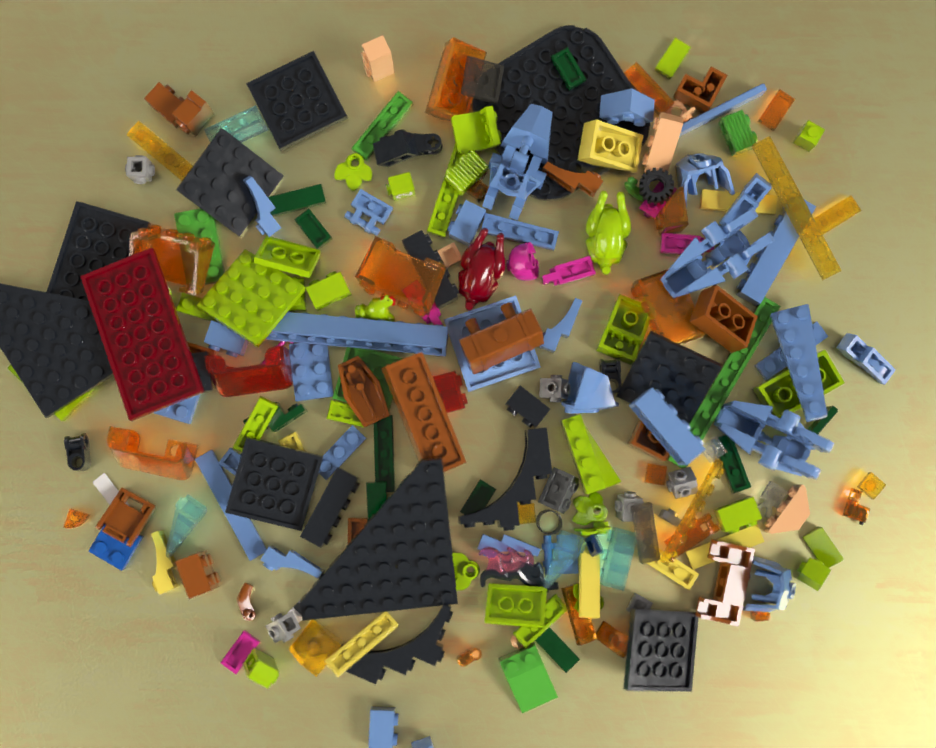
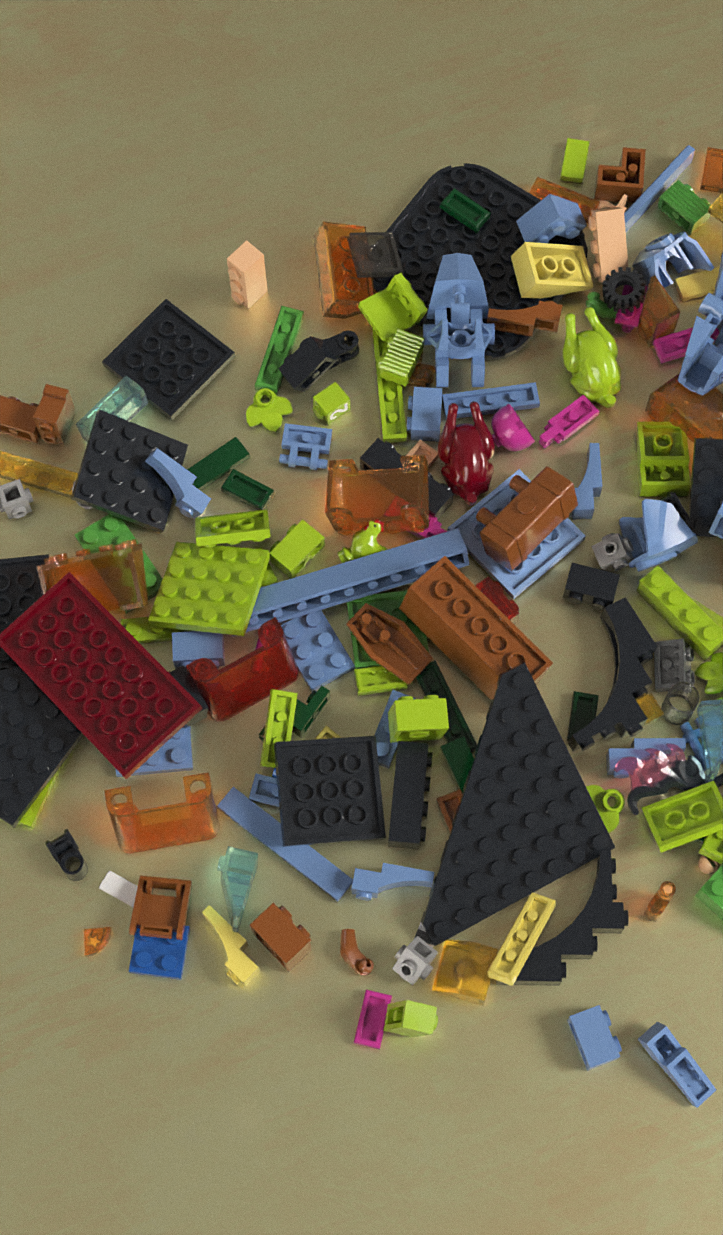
camera: 15 degrees left, 15 degrees down
none -> lime brick [388,695,449,743]

